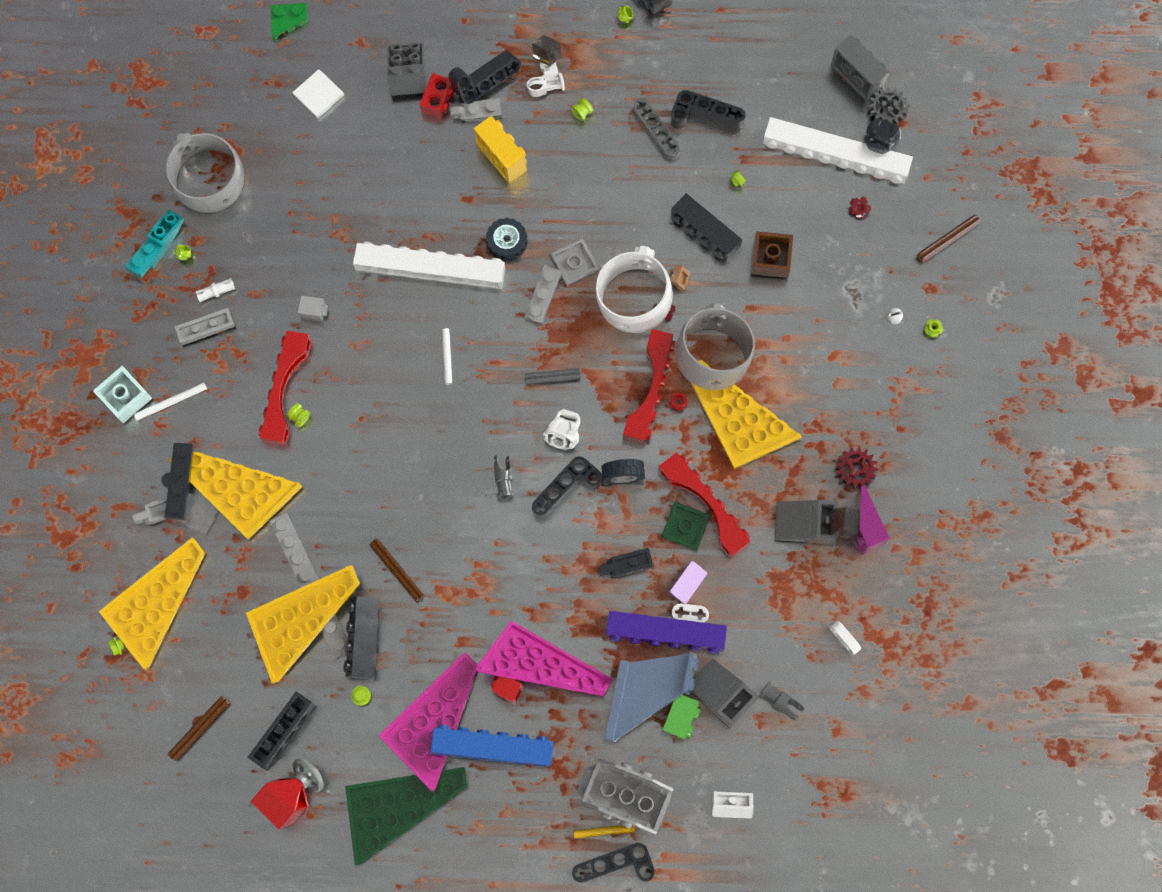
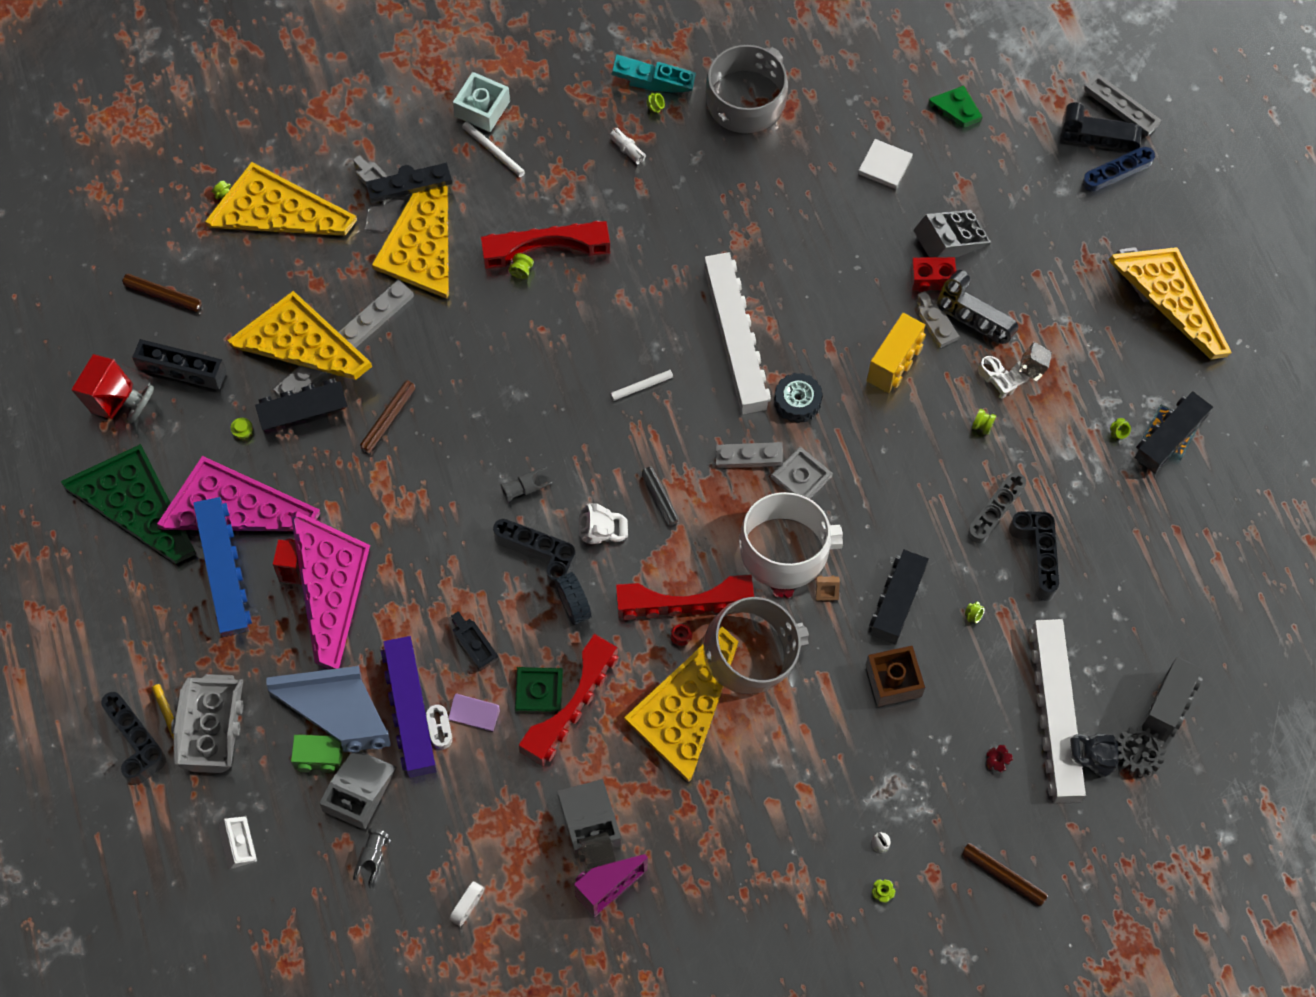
camera: 65 degrees right, 10 degrees down
light grey plate [175,308,235,345] -> none
light grey brick [298,295,328,322] -> none
dark red gear [835,447,878,489] -> none

